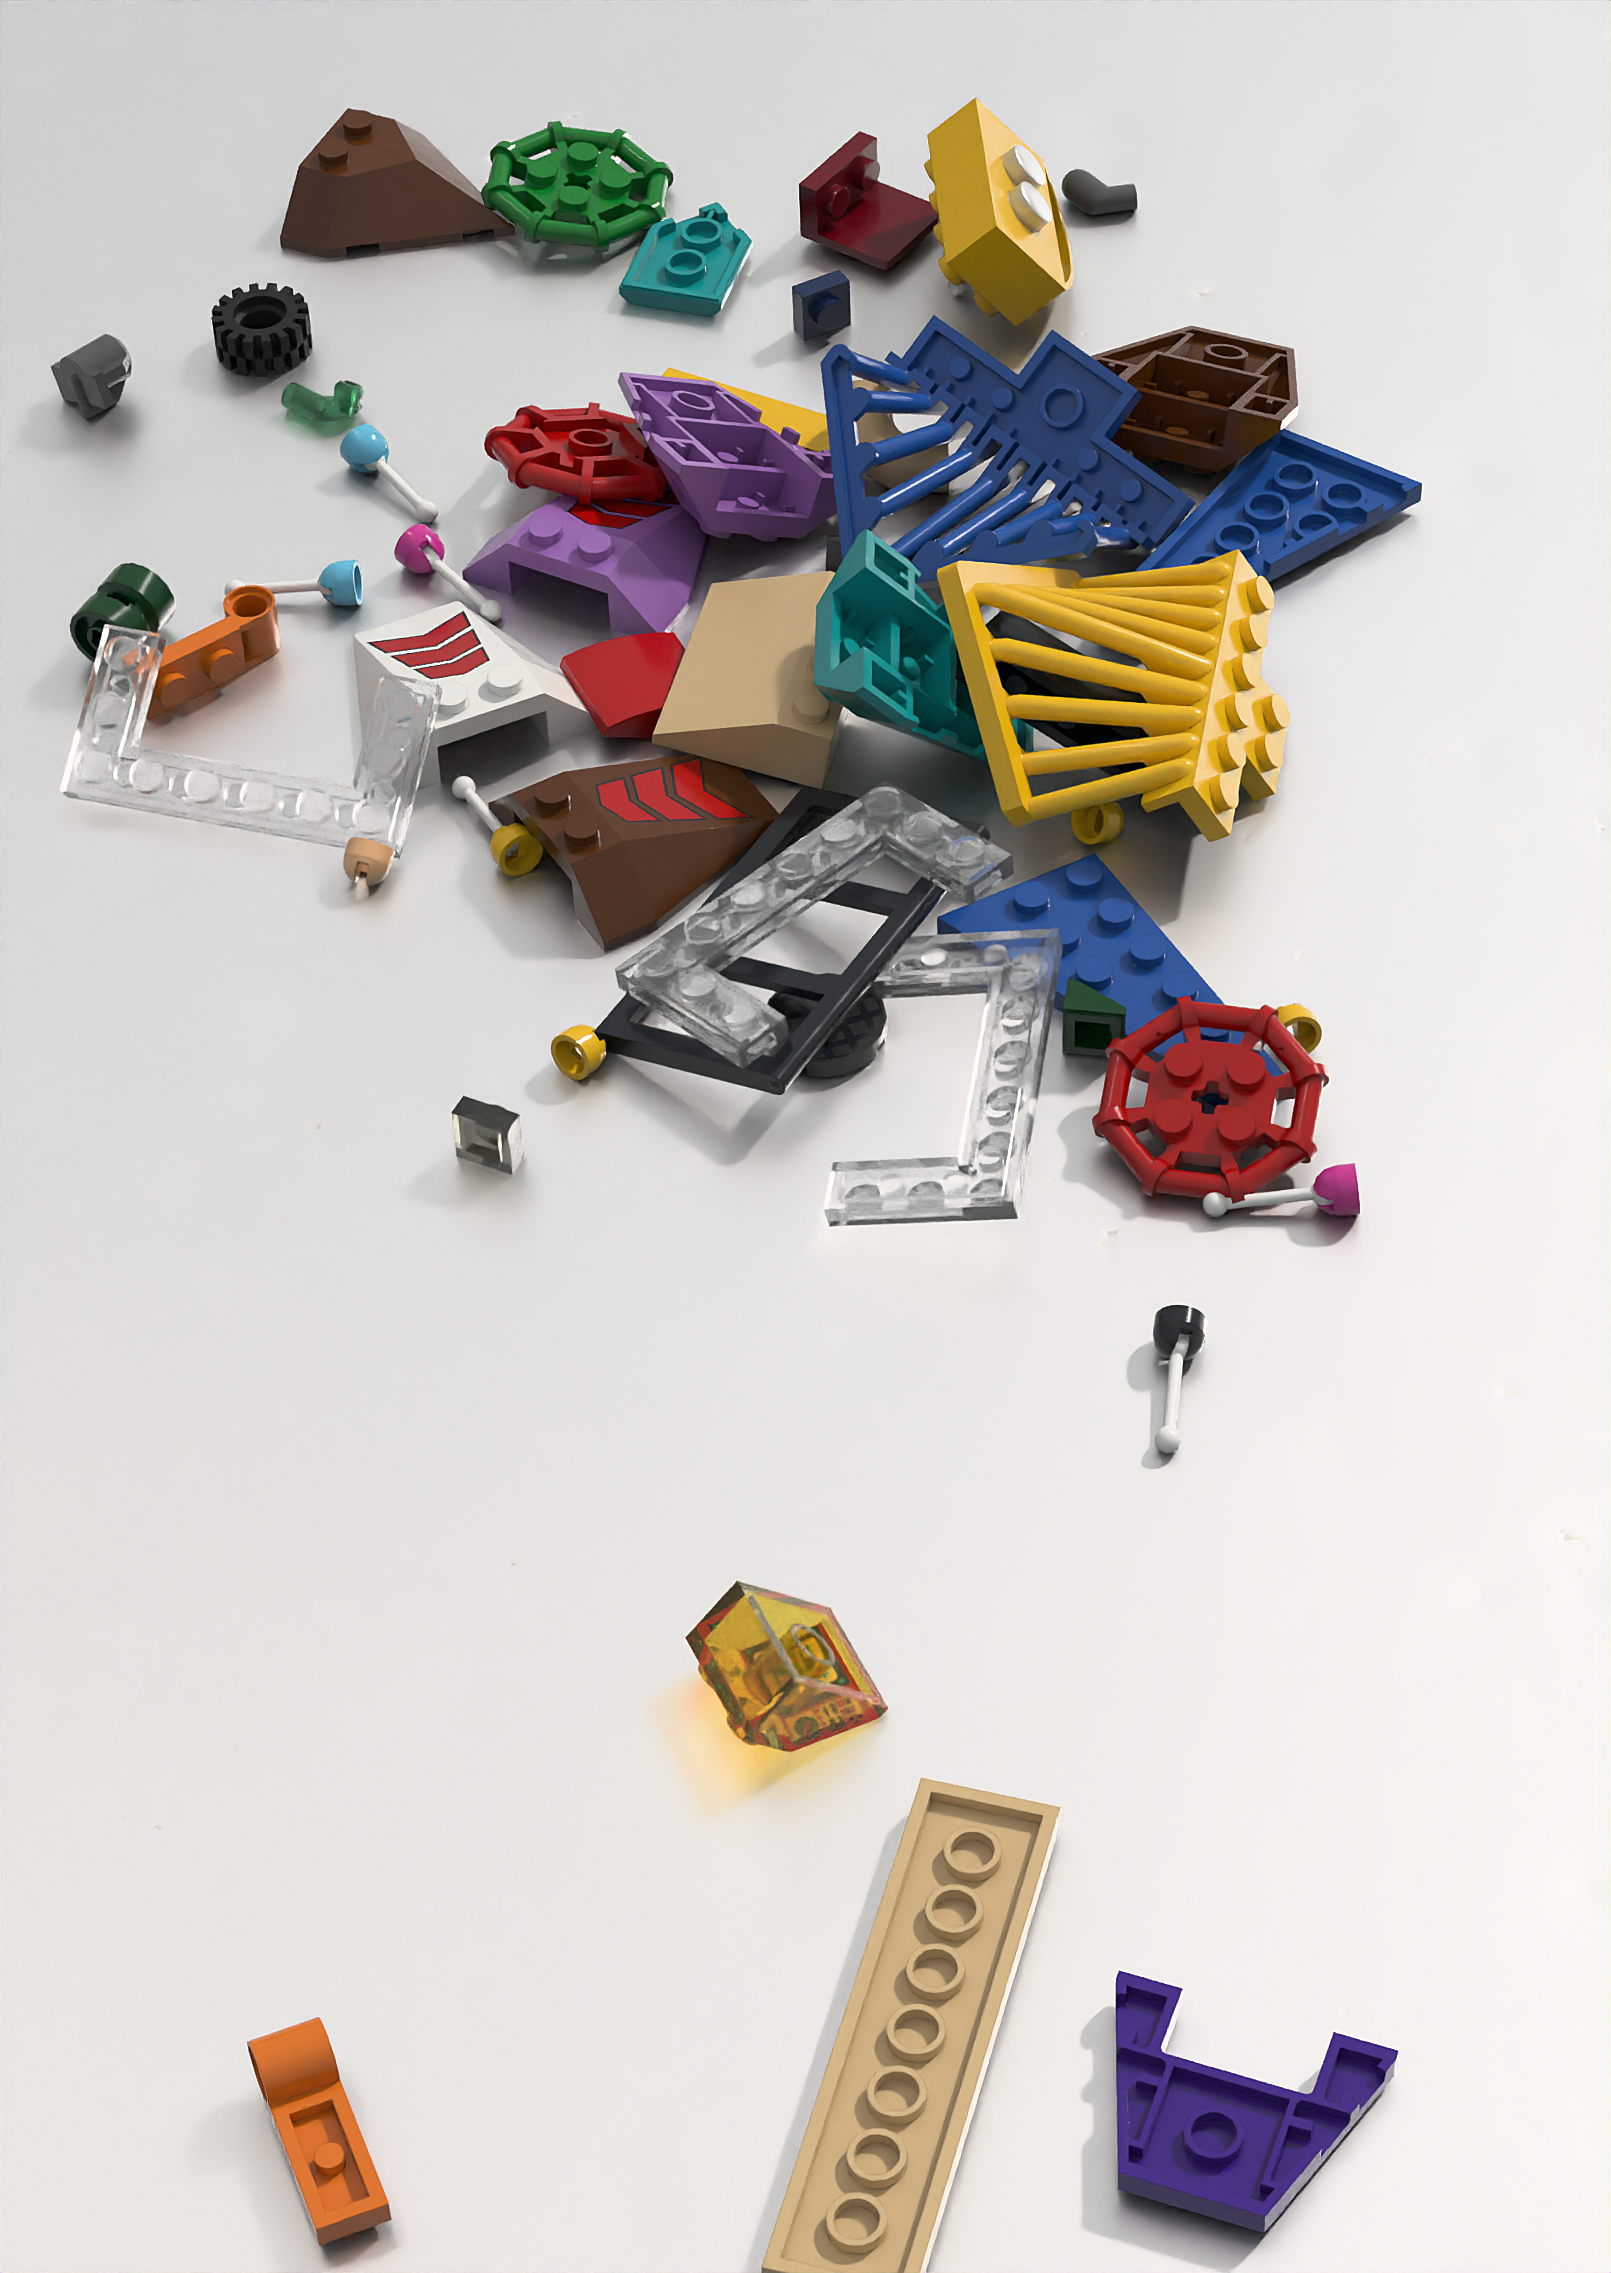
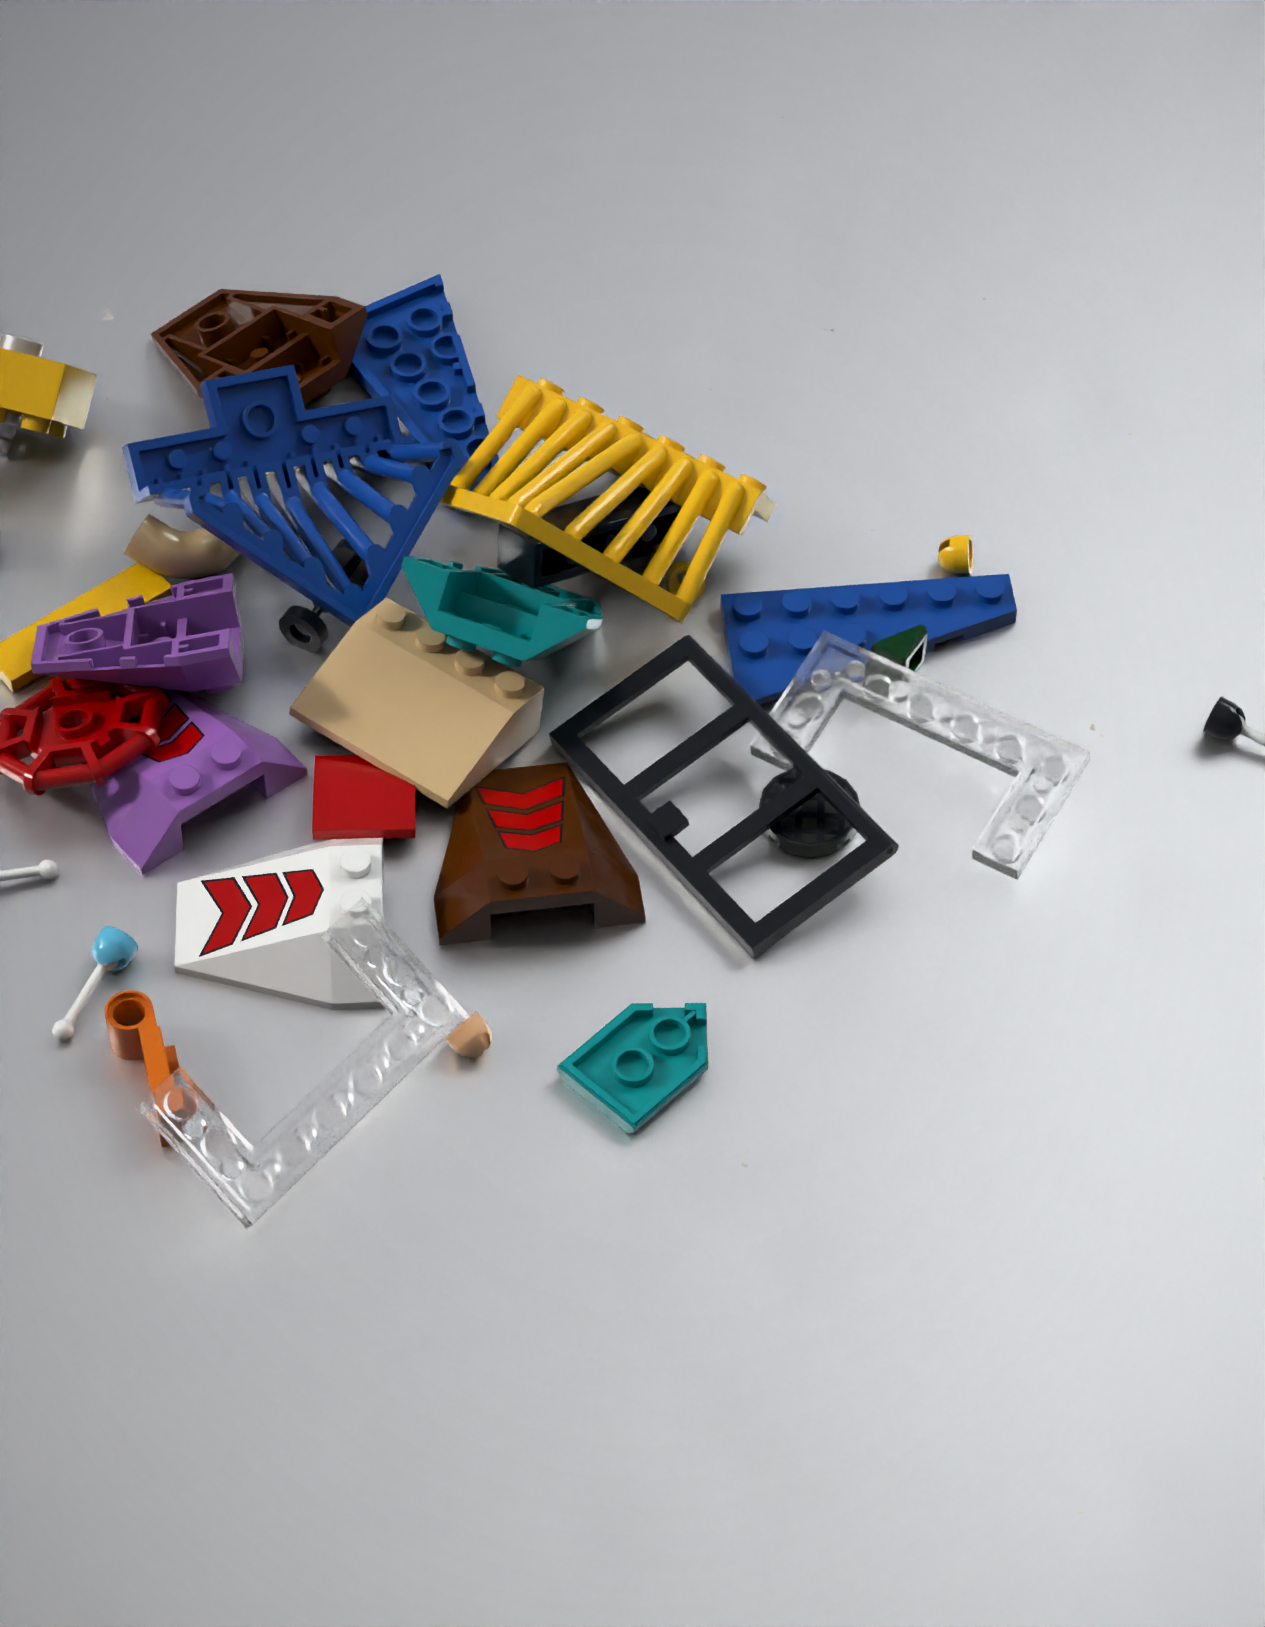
camera: 70 degrees left, 5 degrees up
dark green wheel [69,563,176,671] -> none
hinge [394,524,503,622] -> none
clear smoke plate [451,1096,524,1175] -> none
yellow hinge [452,776,543,876] -> none
yellow hinge [551,1024,606,1080] -> none
clear plate [615,780,1014,1069] -> none
red plate [1092,995,1329,1204] -> none
hinge [1203,1163,1360,1217] -> none
none -> teal tile [557,1003,708,1133]

